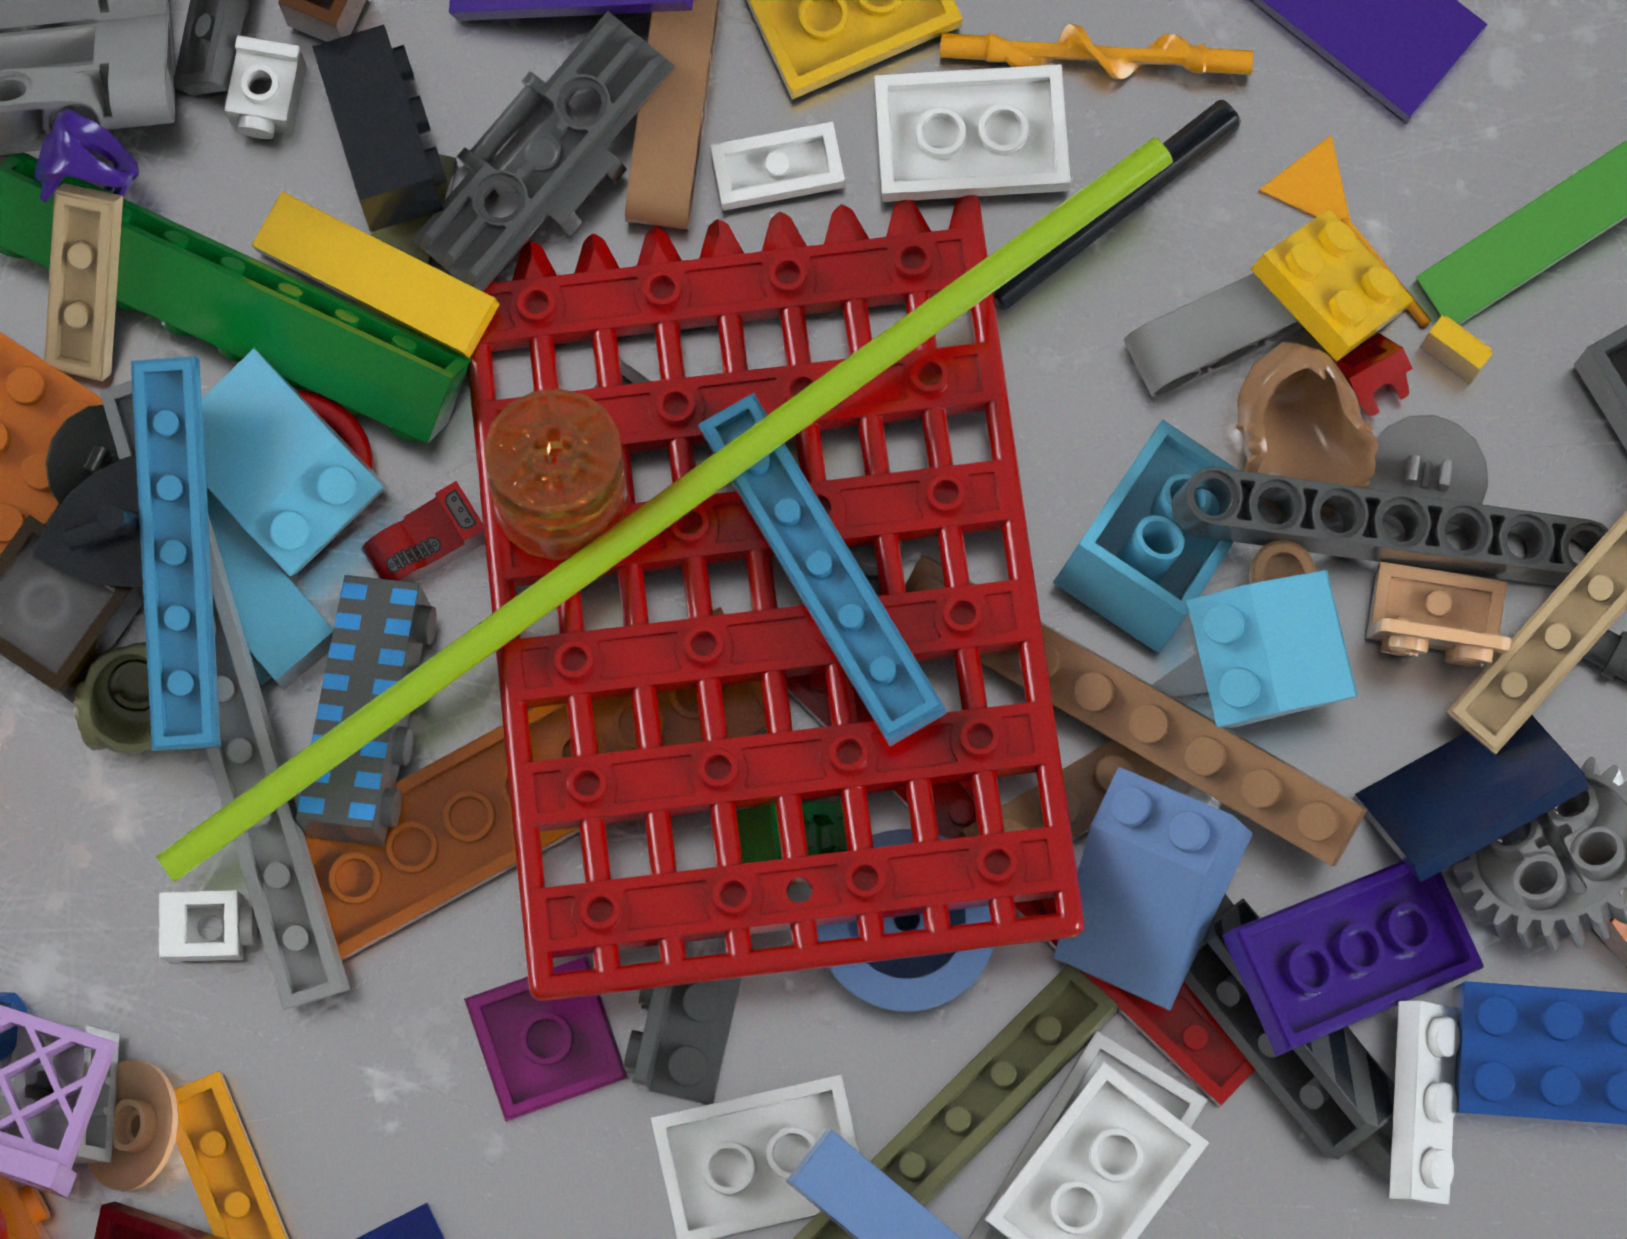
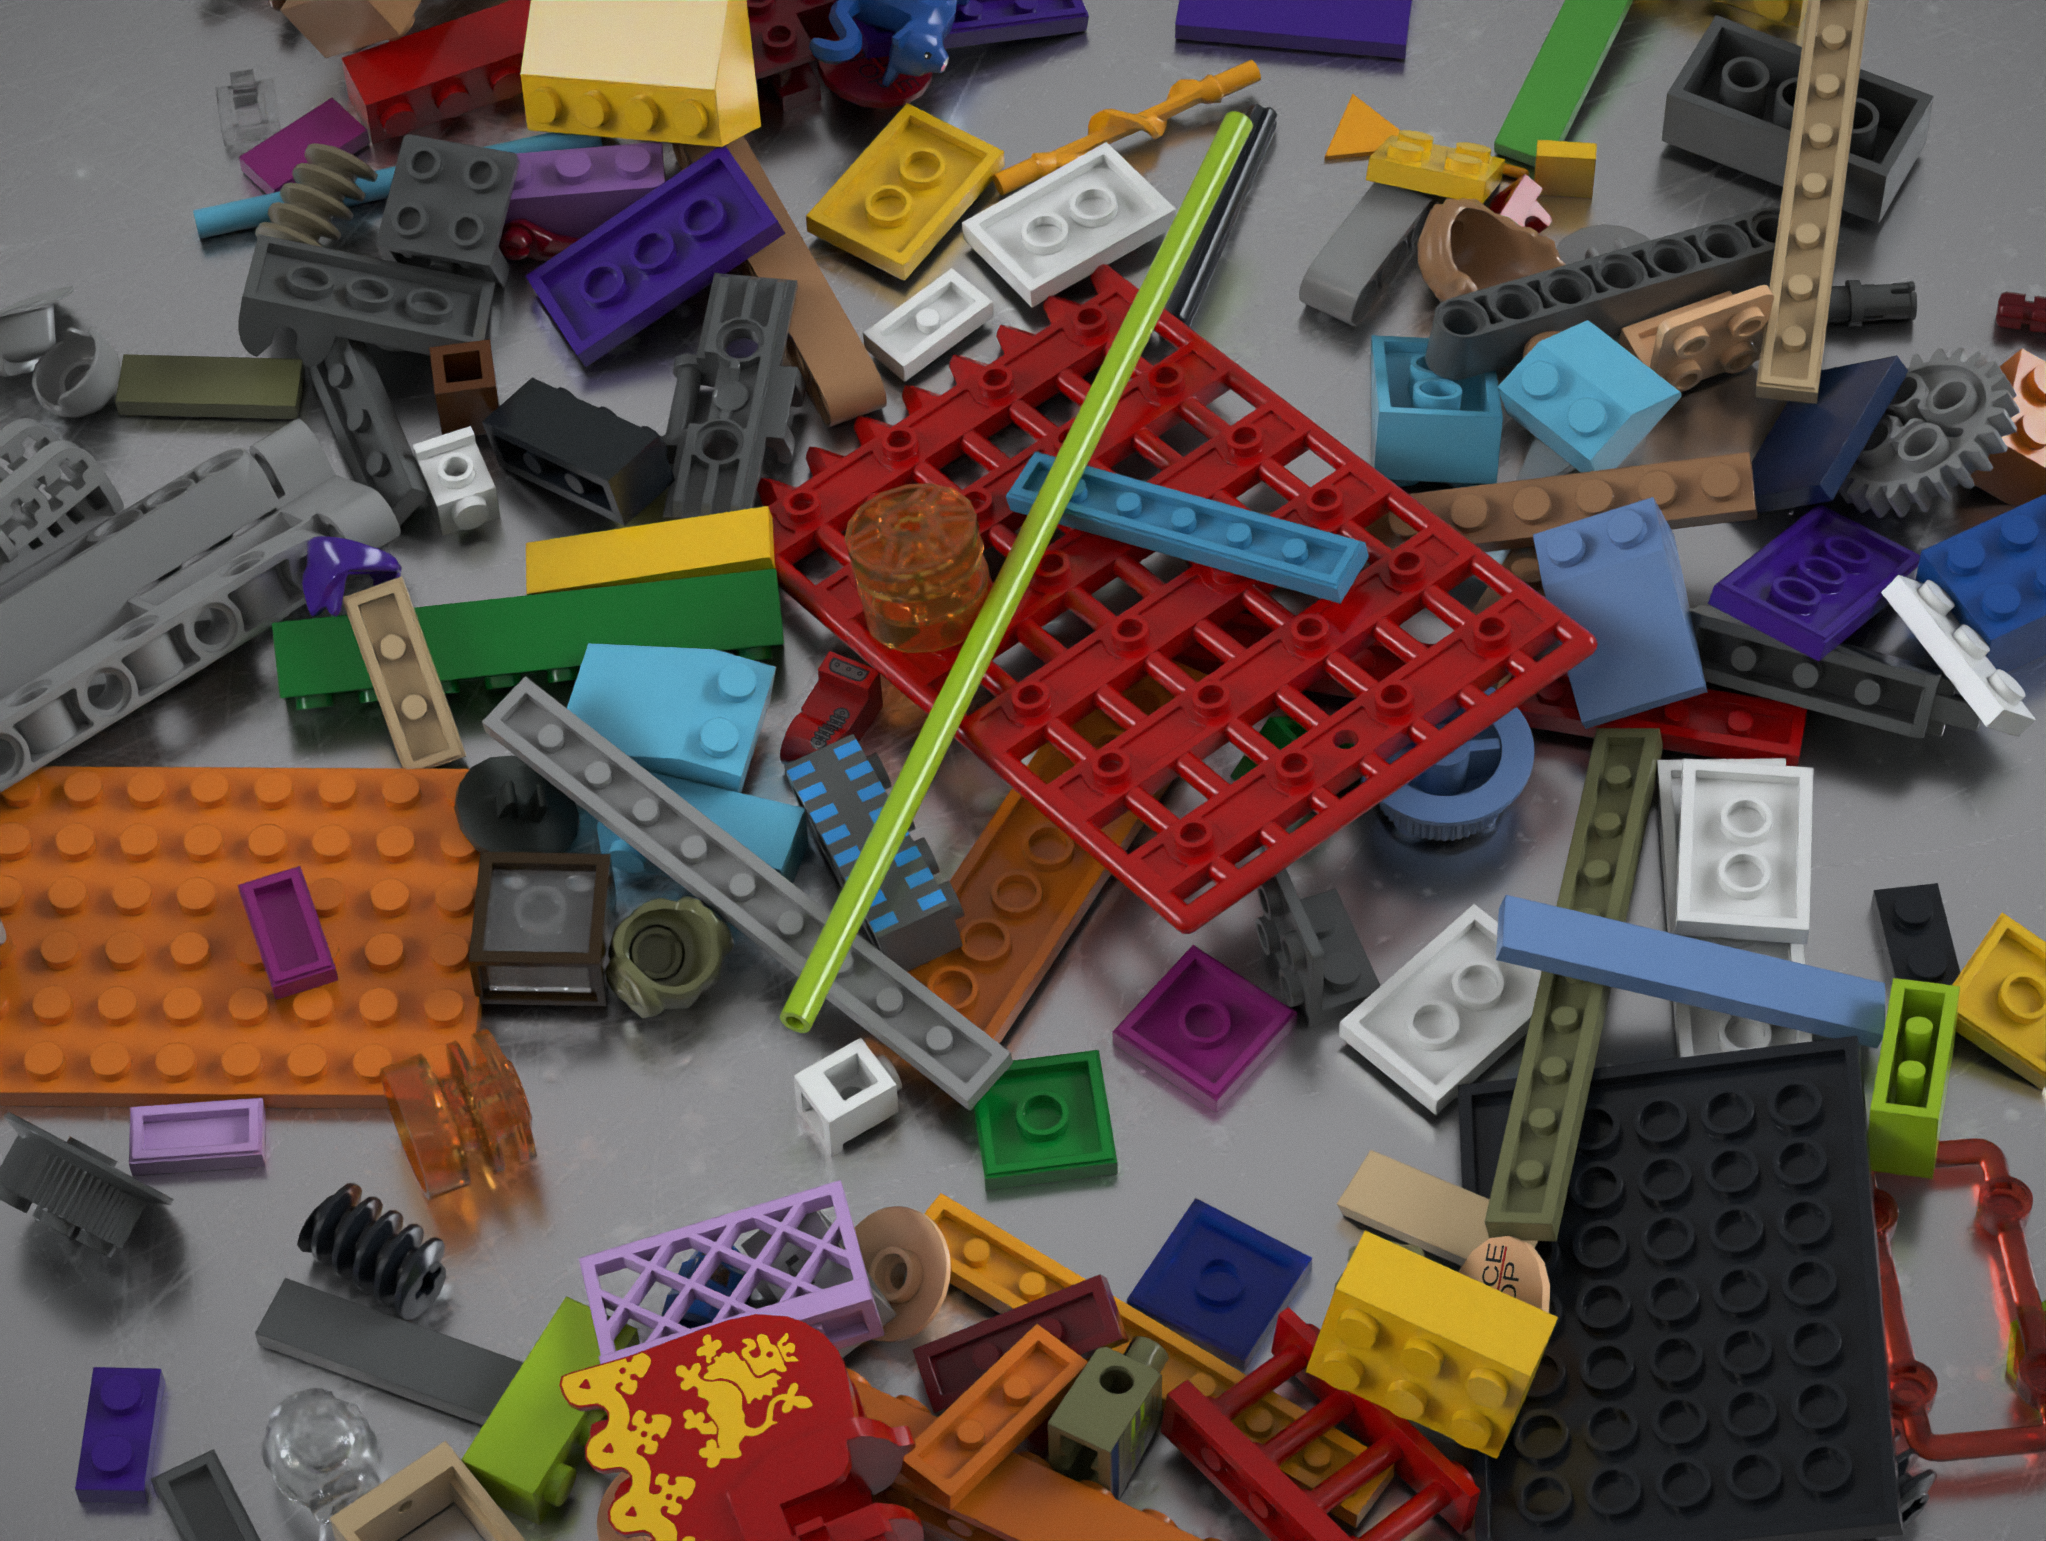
camera: 30 degrees left, 25 degrees down
black shield [33,454,143,587] -> none
dark azure tile [131,356,221,751] -> none
none -> green tile [973,1050,1118,1191]

